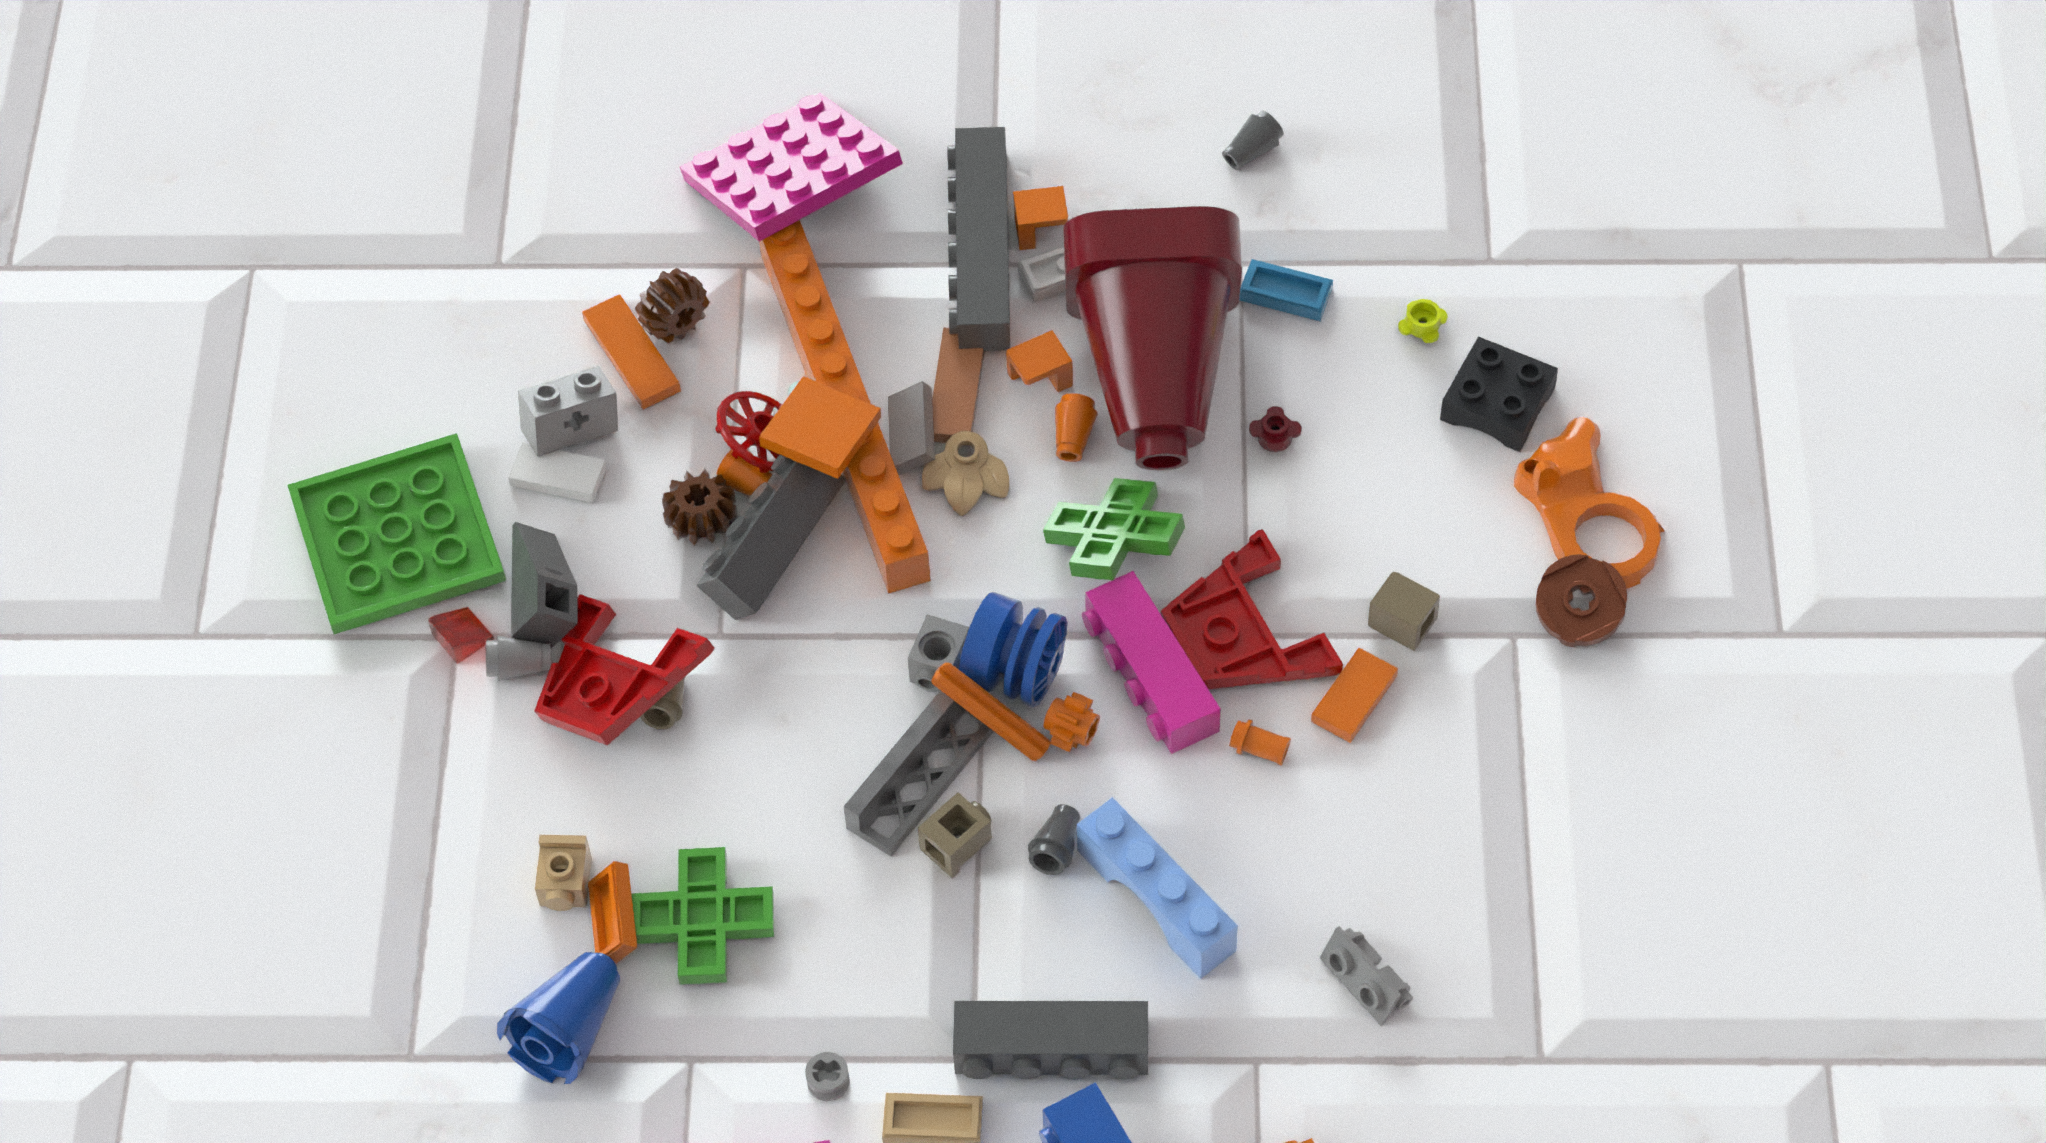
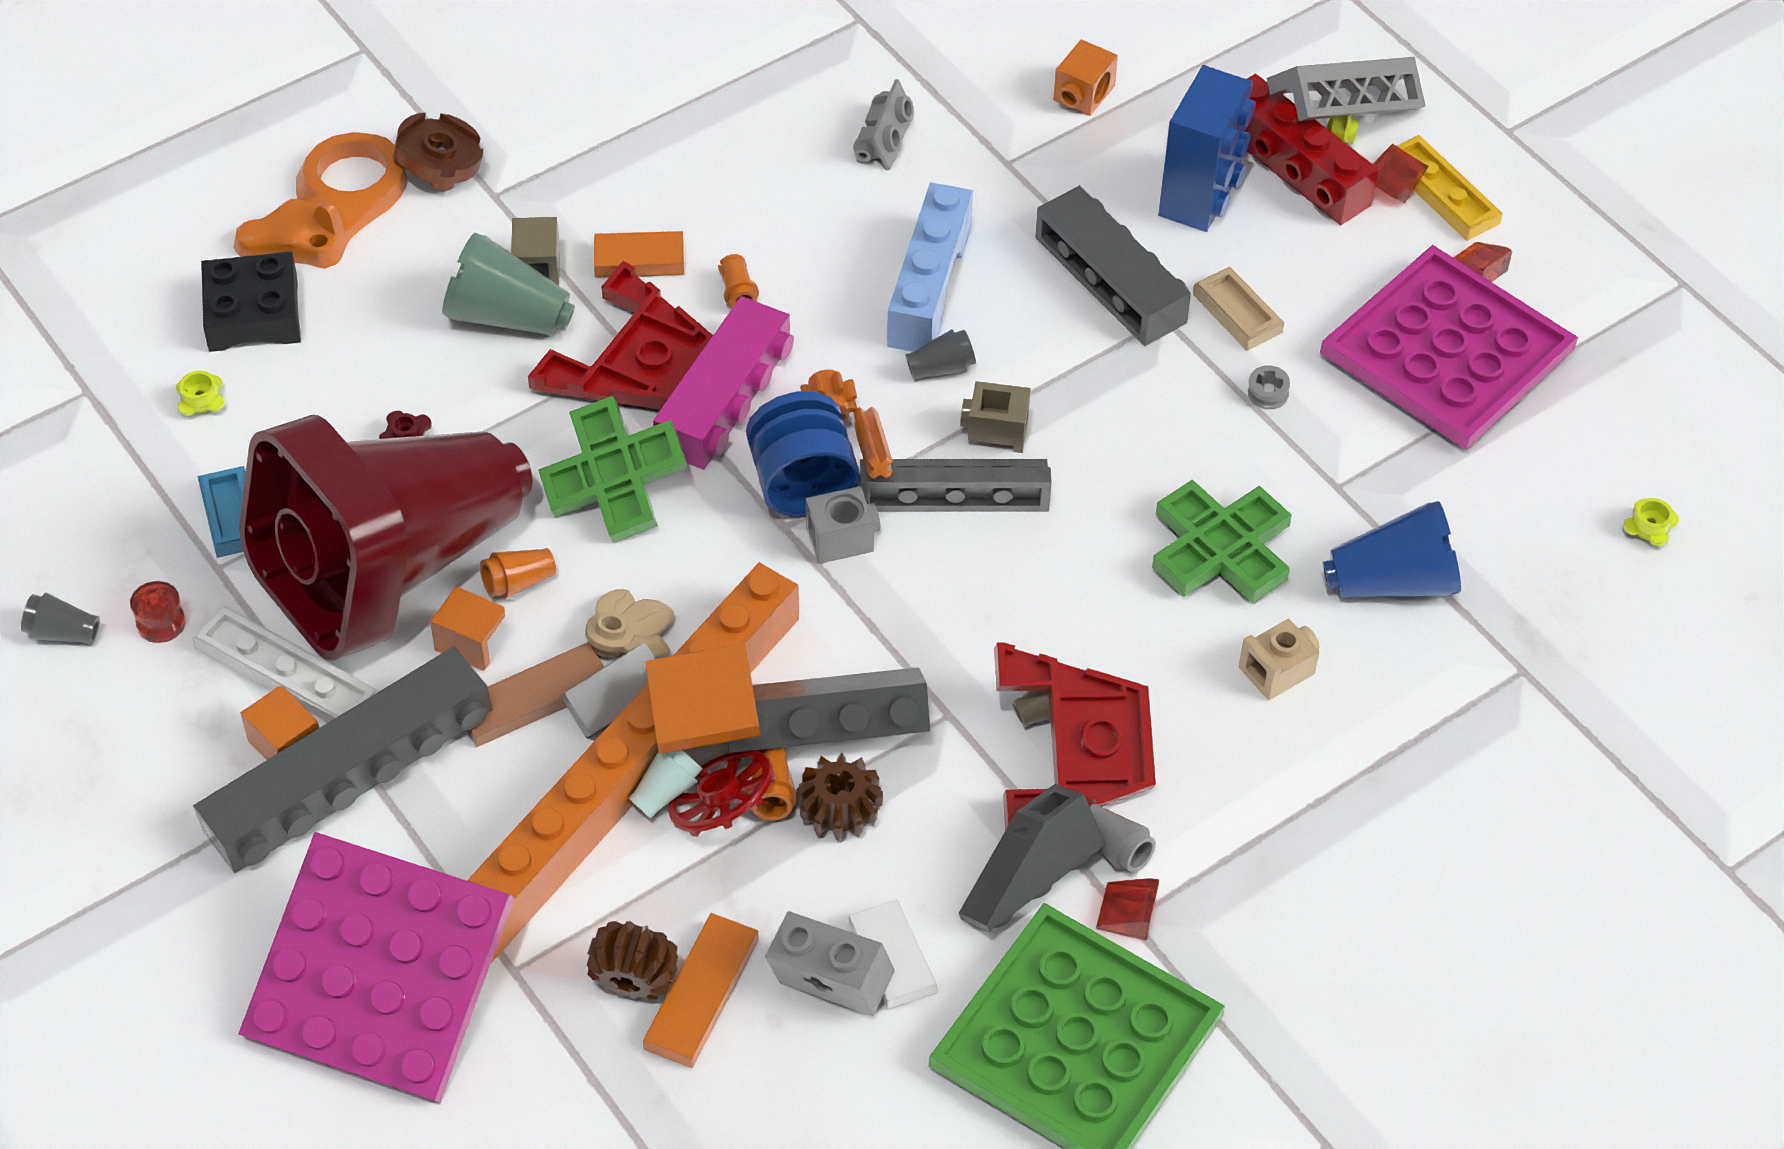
camera: 130 degrees left, 5 degrees down
orange tile [588,861,637,964] -> none
none -> clear red wheel [130,581,186,643]
none -> sand green cone [442,232,575,336]

